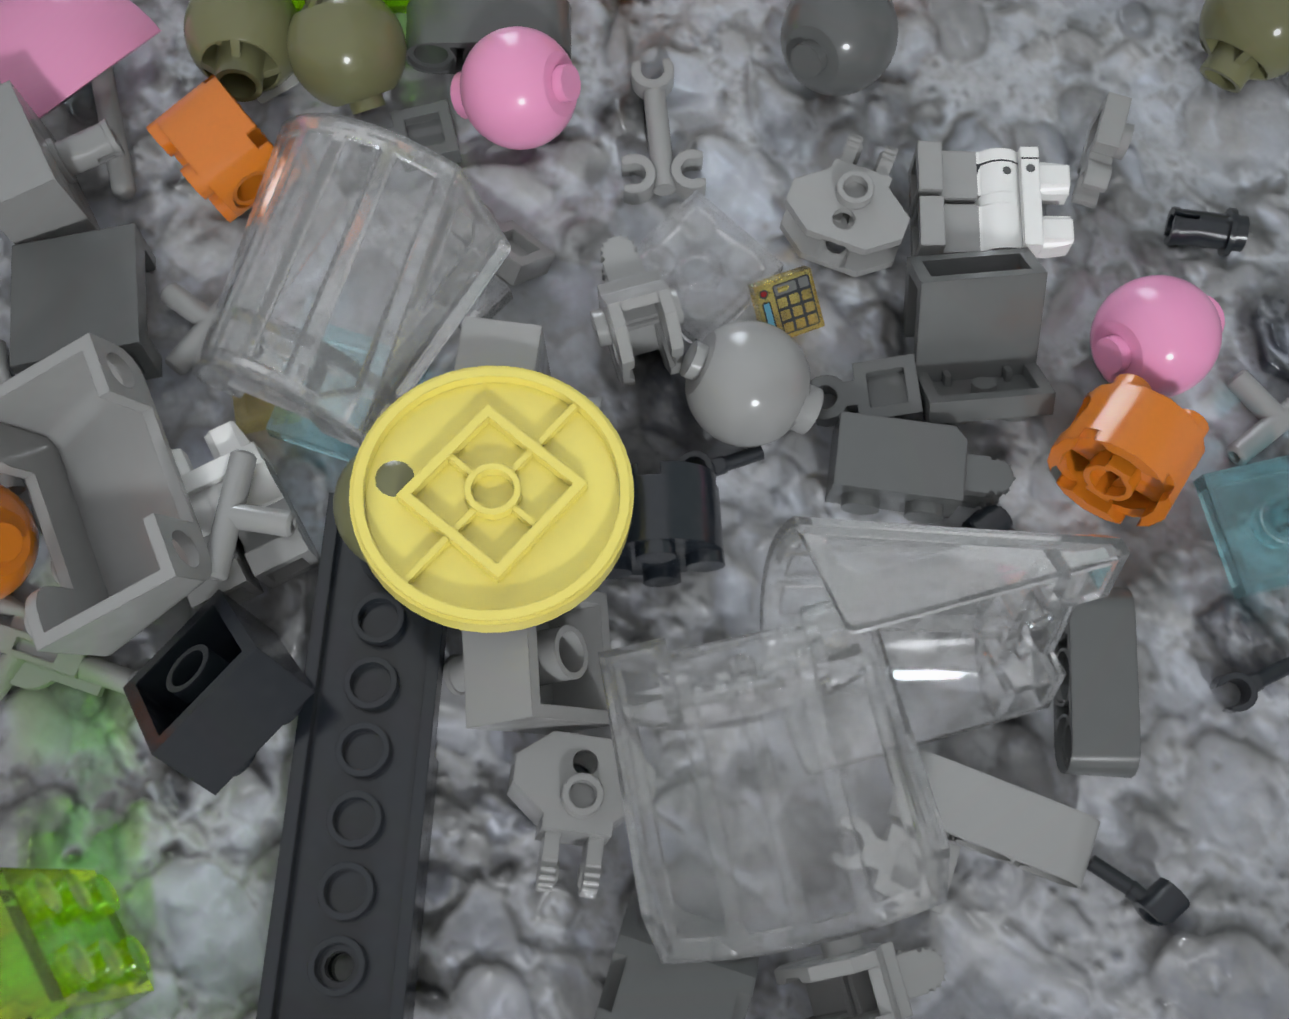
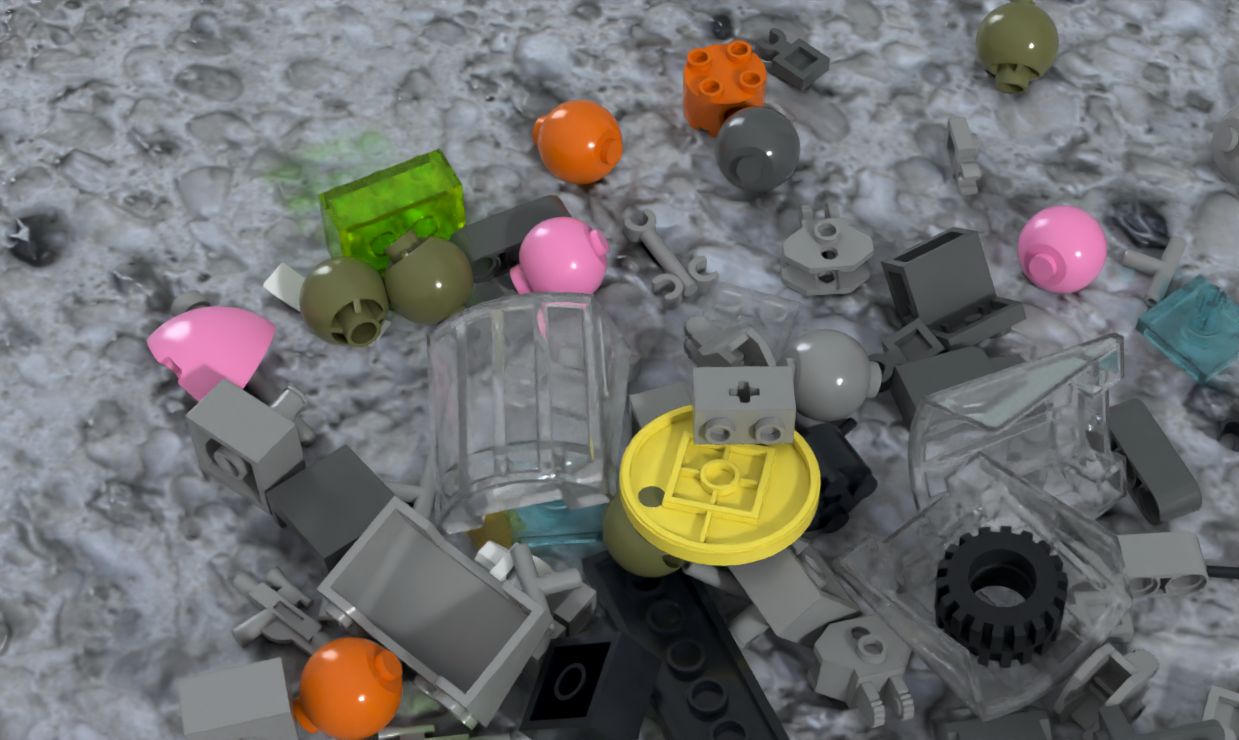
camera: 25 degrees left, 20 degrees down
orange brick [146,74,294,223] -> none
clear yellow tile [748,265,825,337] -> none
hips [908,141,1074,258] -> none
orange brick [1047,373,1209,526] -> none
black pin [1164,206,1250,256] -> none
none -> light grey brick [691,366,796,445]
none -> black tyre [934,526,1068,668]

